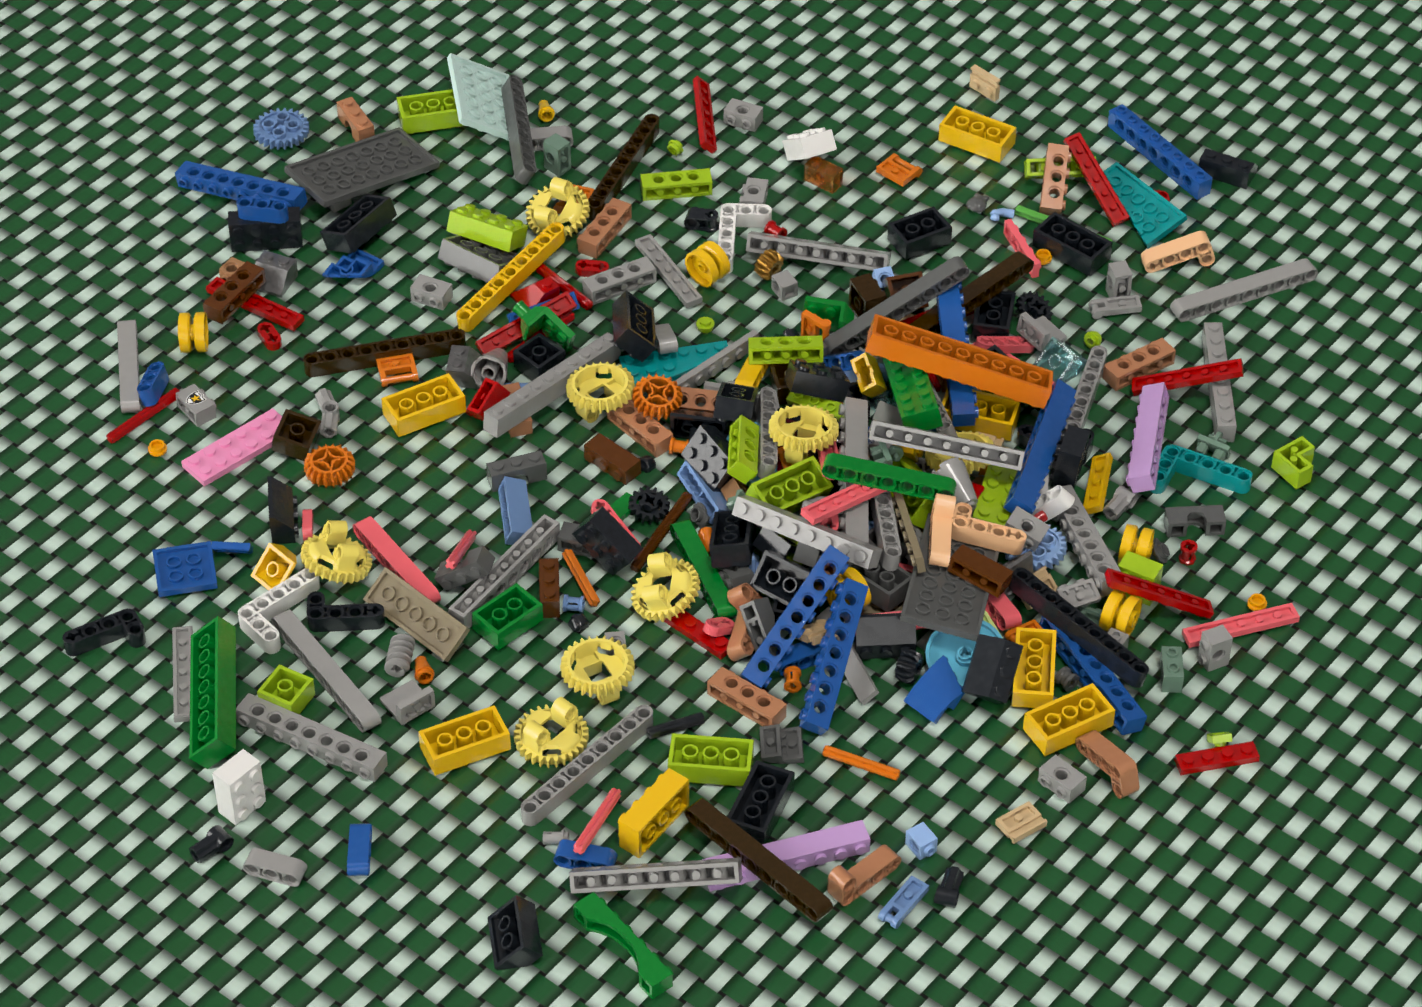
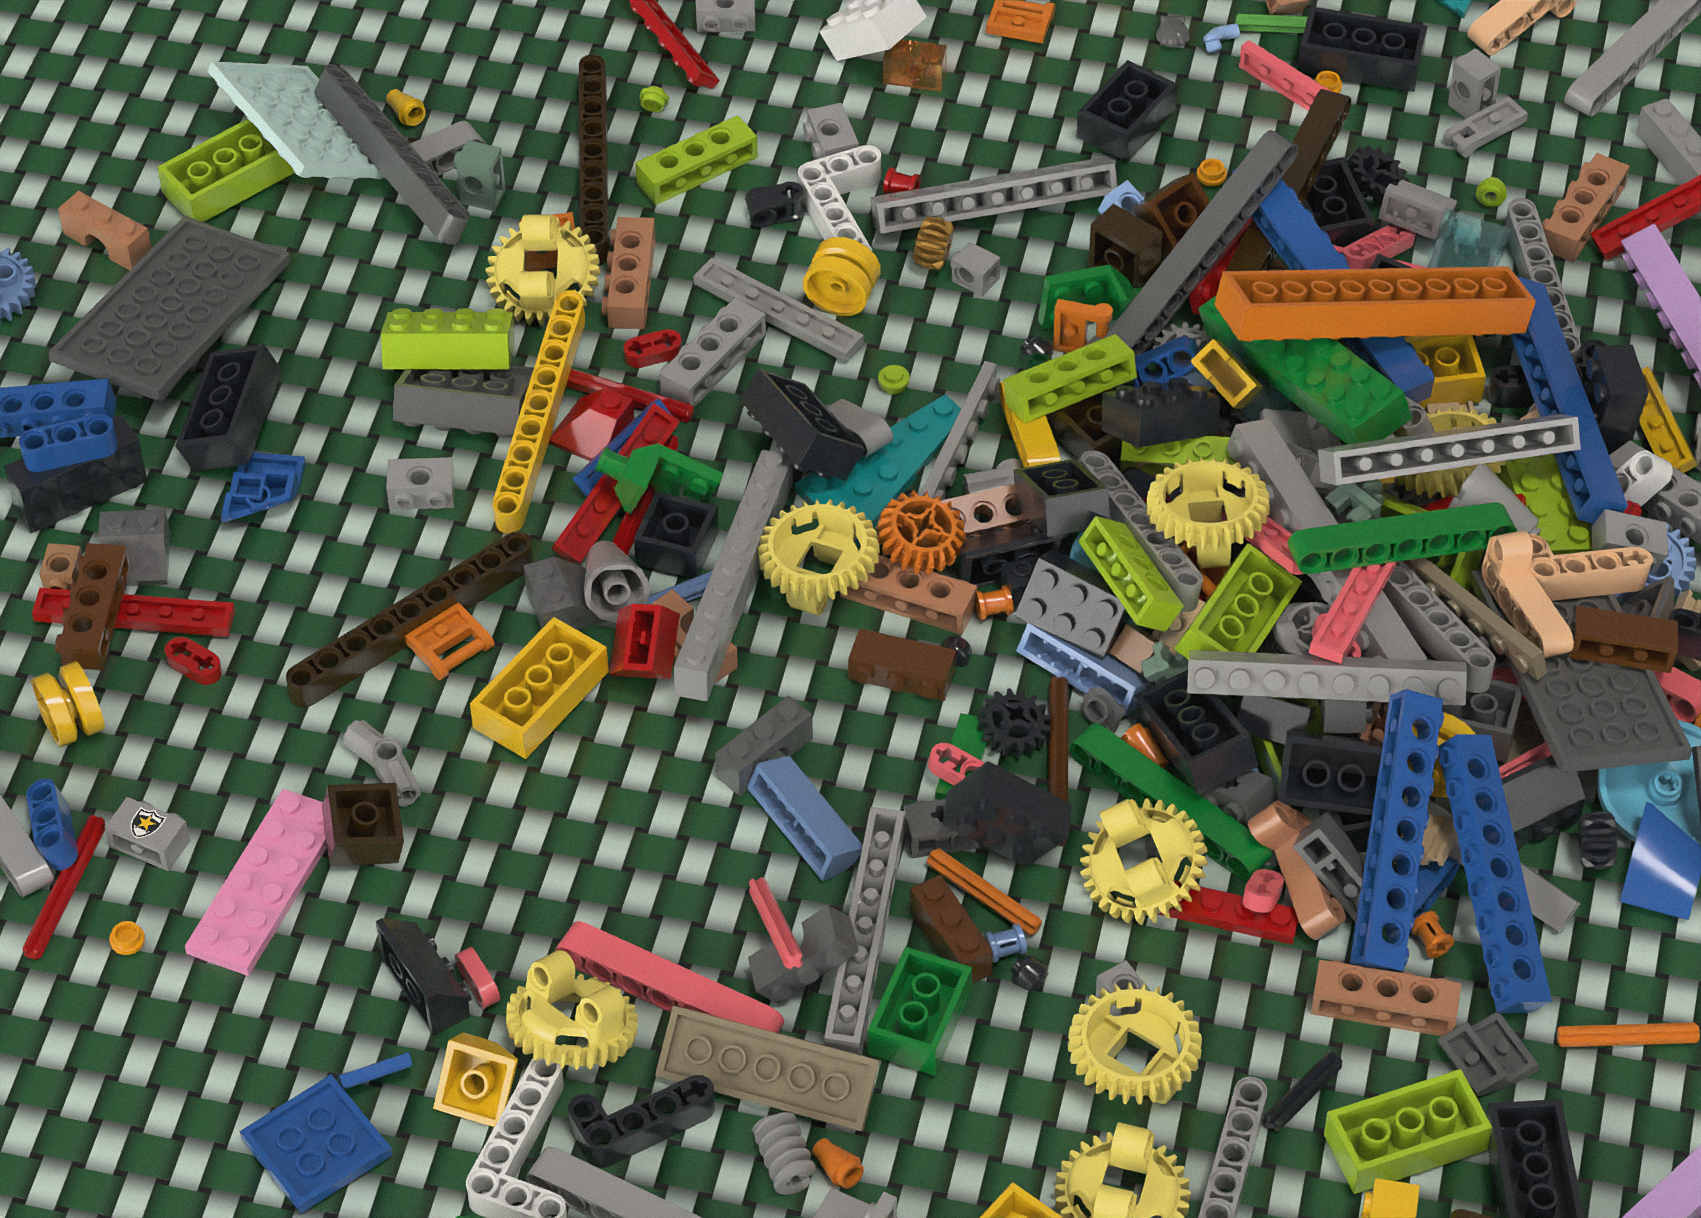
camera: 25 degrees left, 5 degrees up
orange gear [304,443,355,488] -> none

